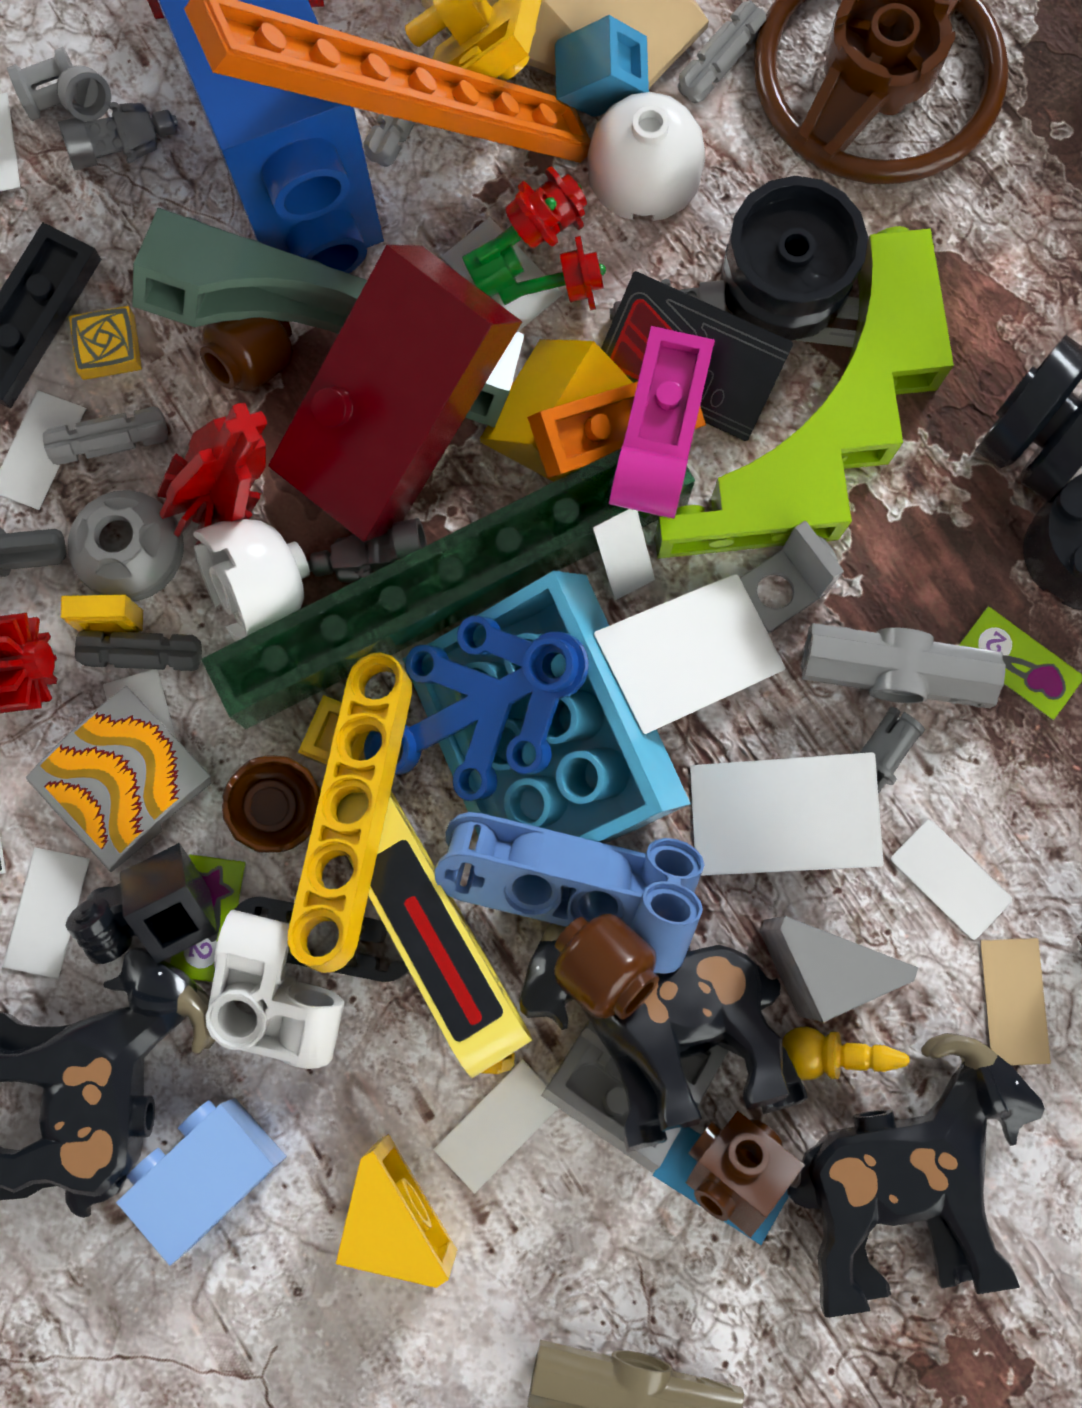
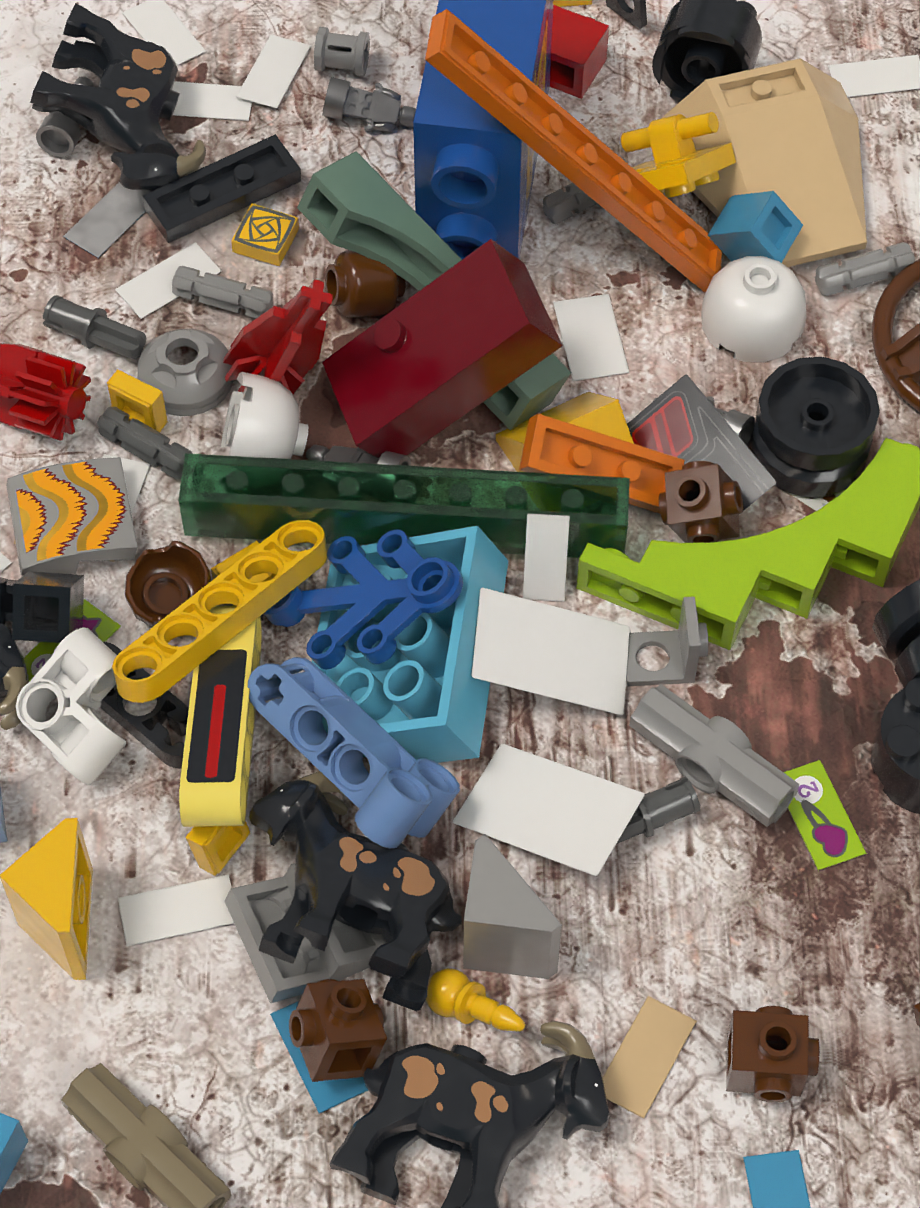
camera: 30 degrees right, 20 degrees down
light grey hinge [57,65,111,121] -> none
red plant [462,166,606,311] -> none
reddish brown head [554,914,659,1019] -> none
dark pink plate [609,326,715,519] -> none
white sticker [891,820,1012,940] -> none
none -> reddish brown brick [659,461,743,543]

